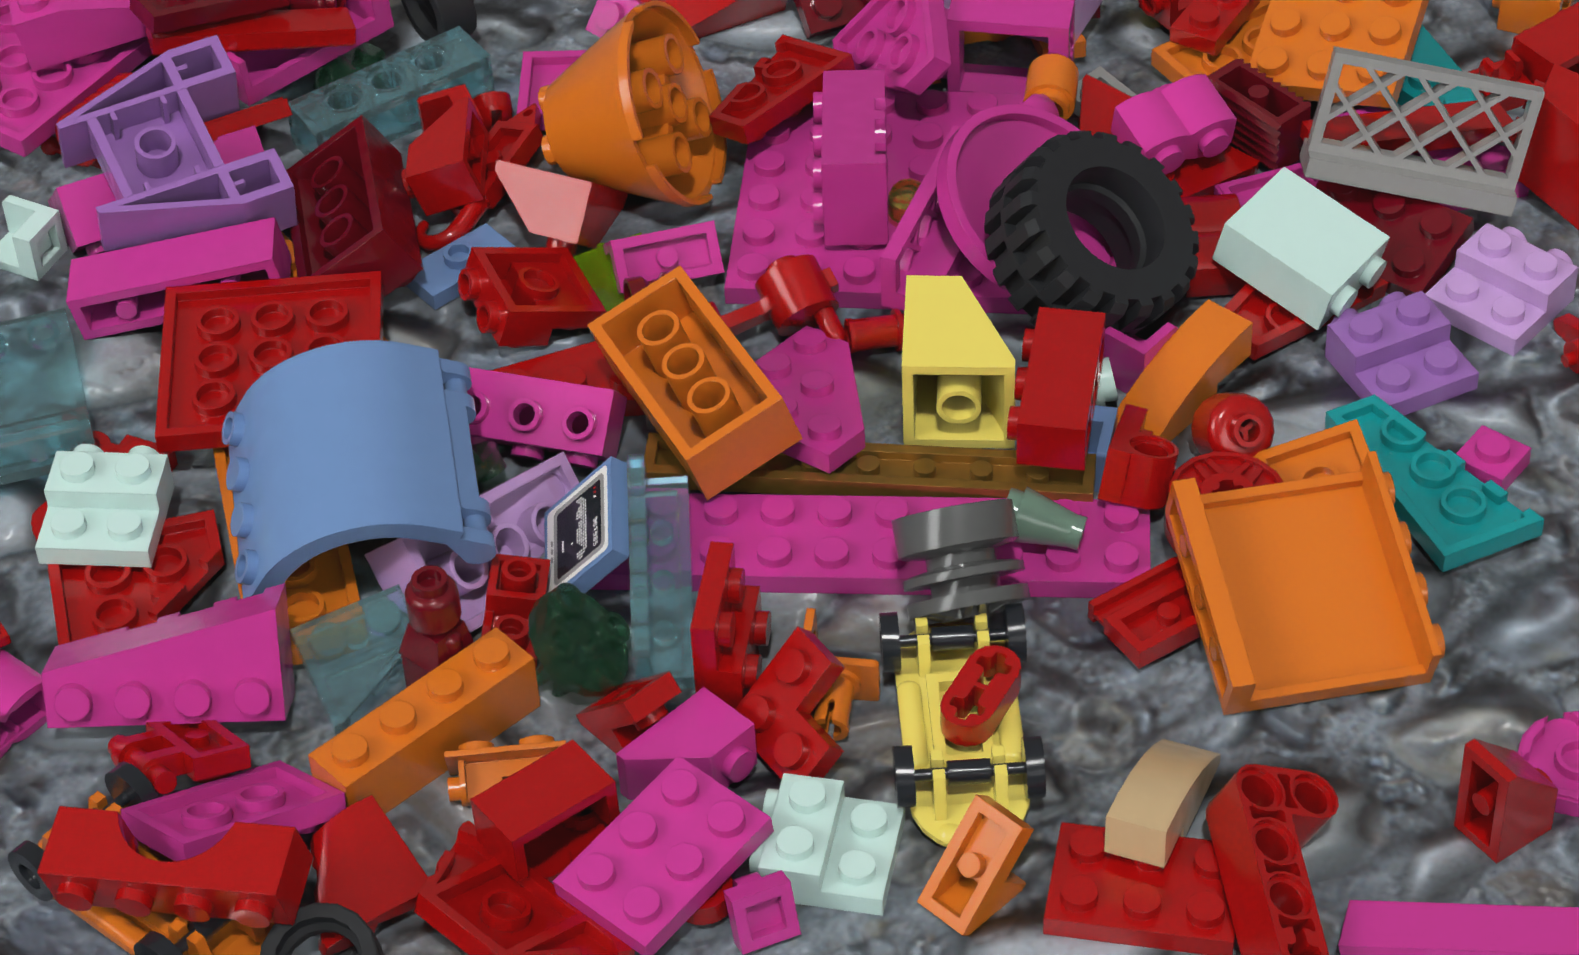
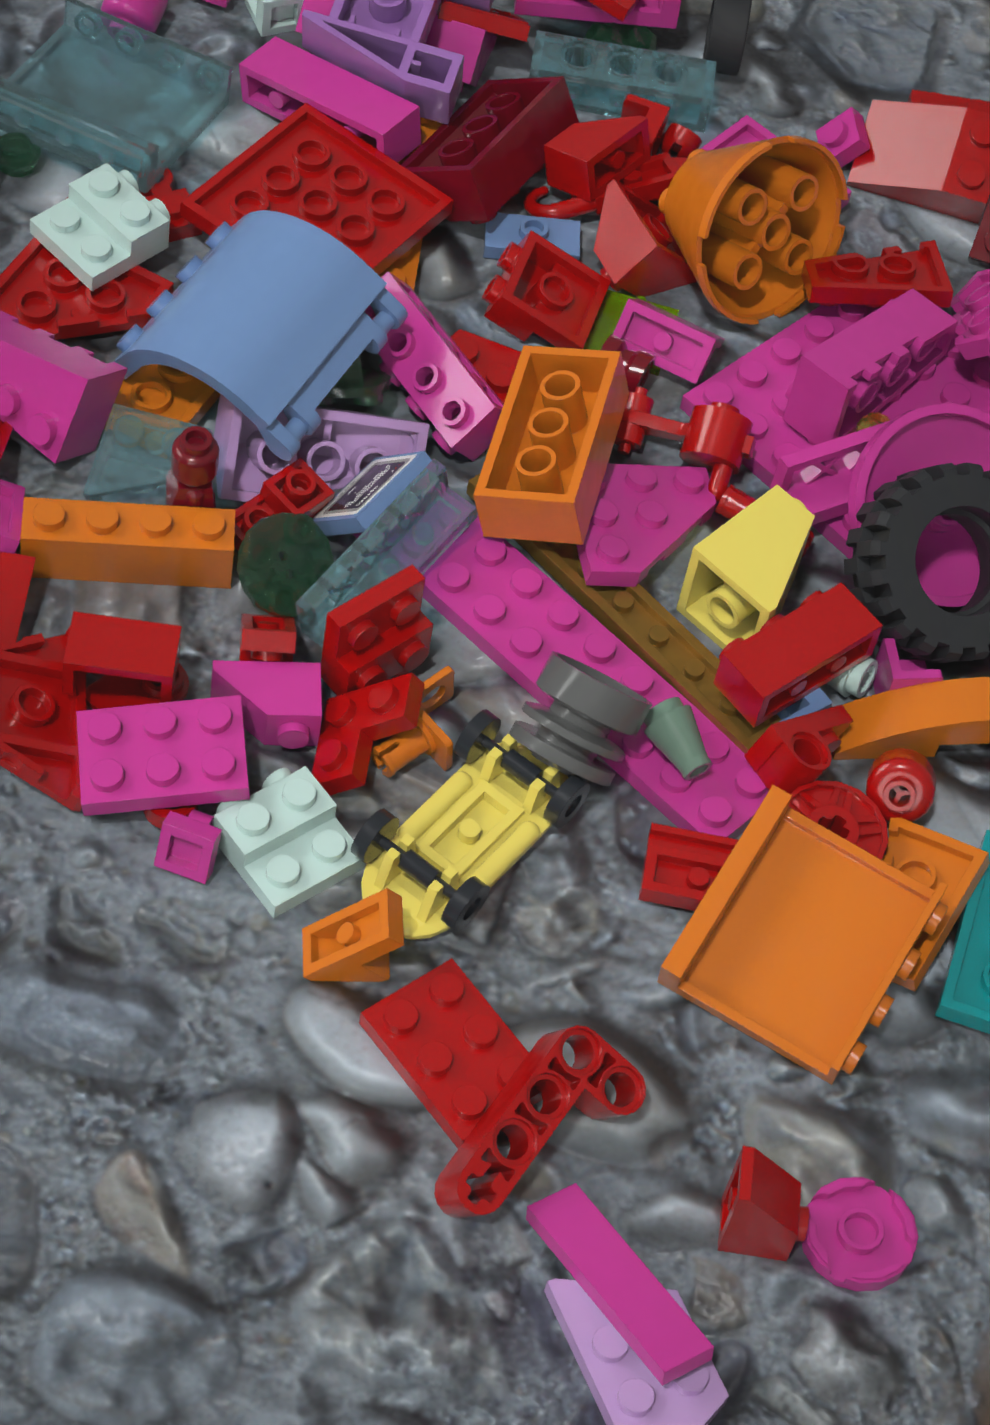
camera: 30 degrees right, 10 degrees up
orange hinge [444,735,566,807] -> none
red beam [940,645,1021,747] -> none
tan slope [1104,739,1221,868] -> none

